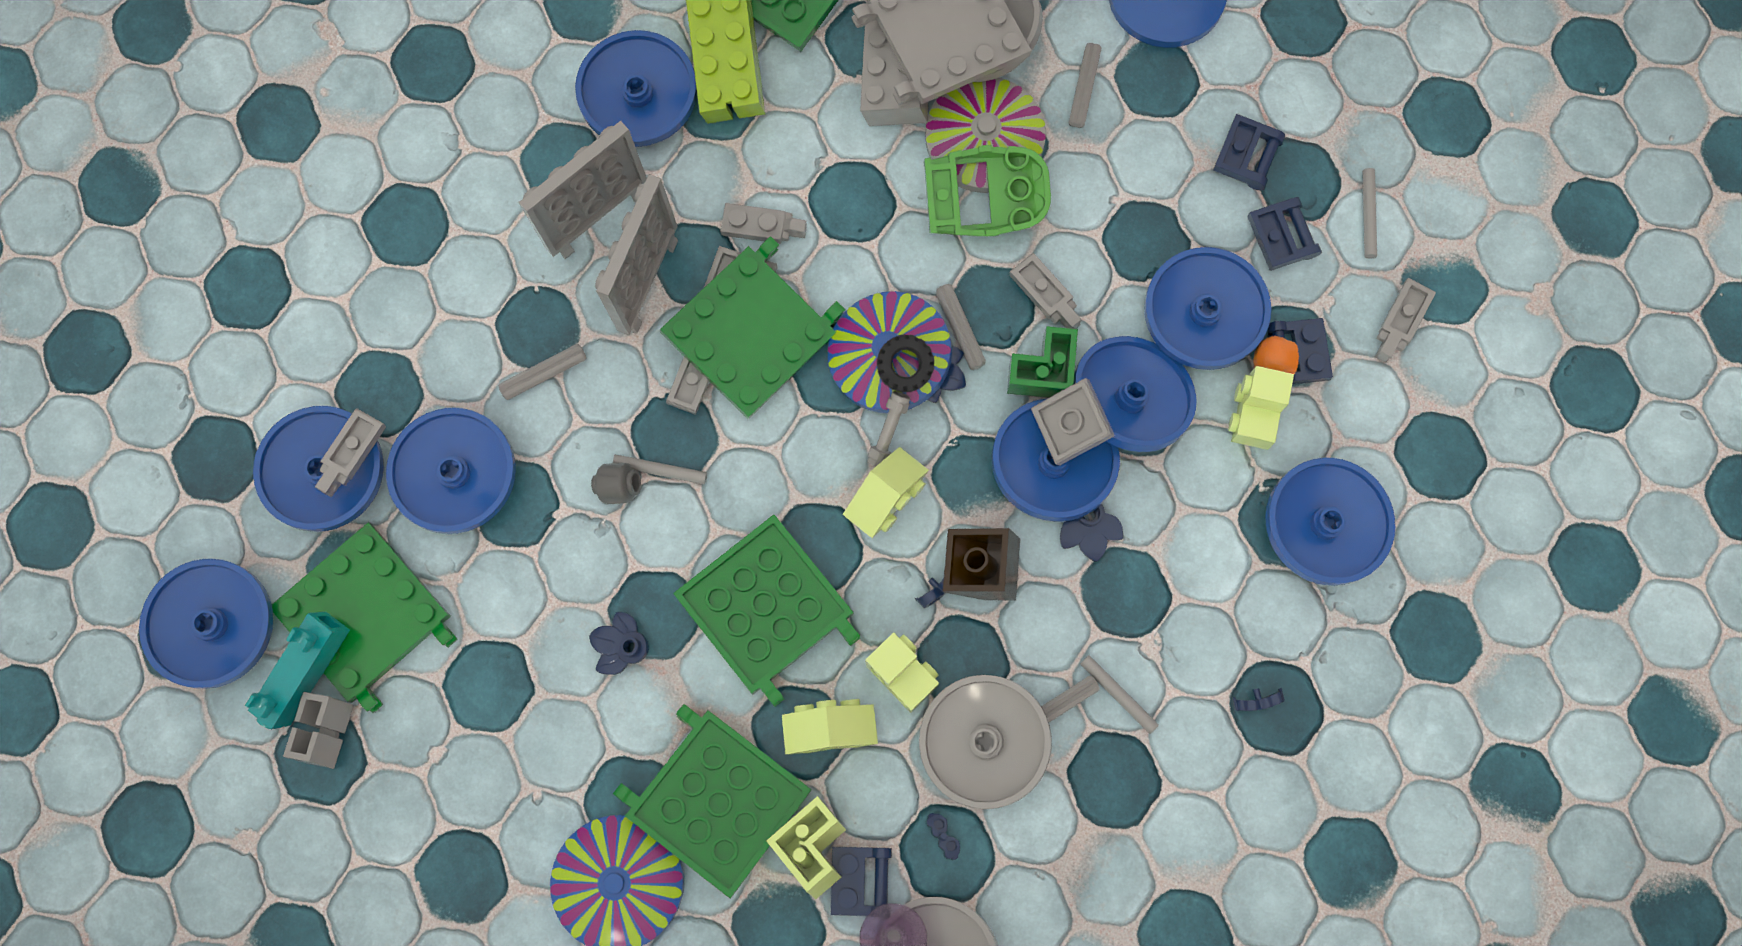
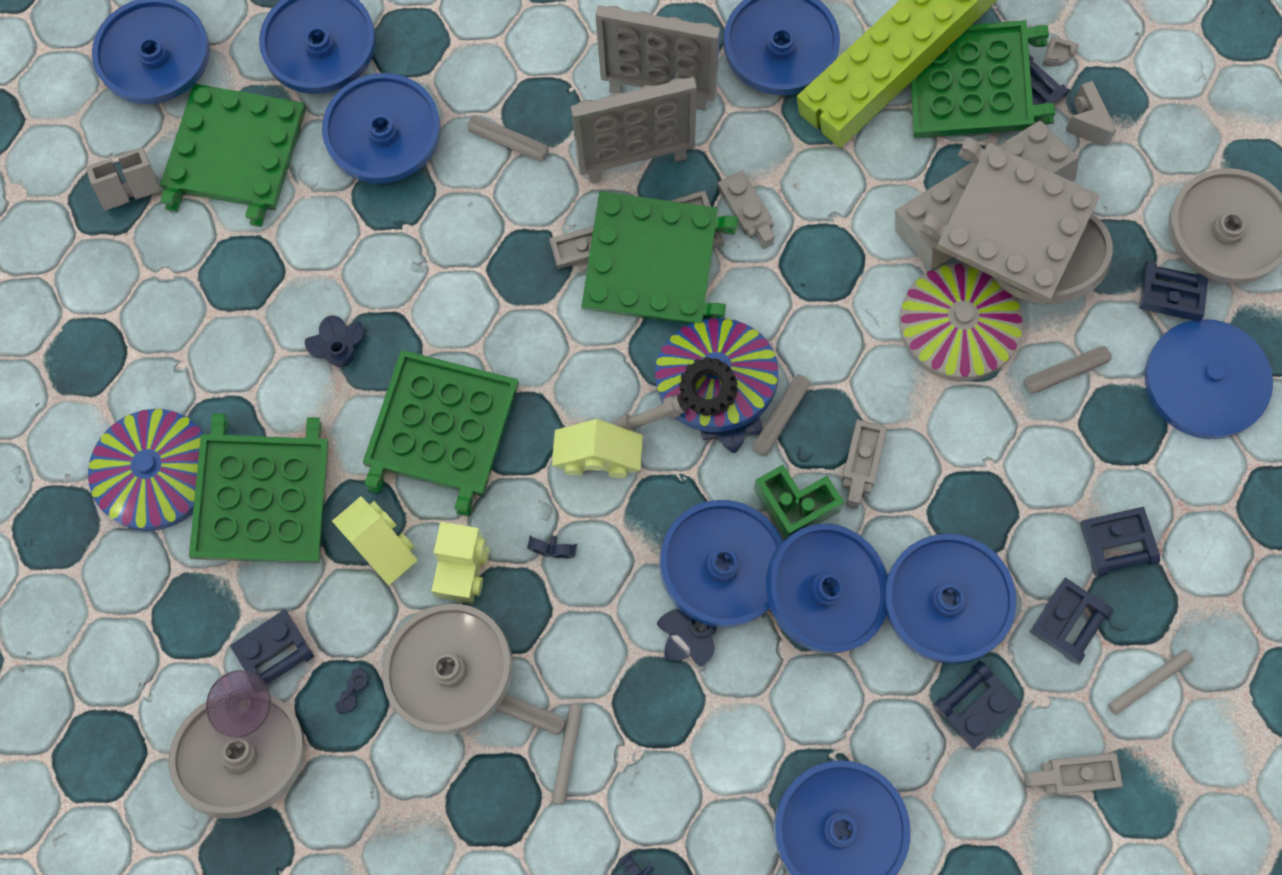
camera: 55 degrees right, 5 degrees down
teal brick [245,612,350,730] -> none
light grey hinge [315,409,386,497] -> none
dark grey head [591,463,641,504] -> none
light grey bar [612,454,707,485] -> none
yellowish green brick [767,796,846,899] -> none
bright green slope [923,145,1051,236] -> none
dark brown slope [943,528,1020,601] -> none
light grey tile [1031,378,1115,466] -> none
yellowish green brick [1228,366,1294,450] -> none
orange hair [1253,336,1299,374] -> none

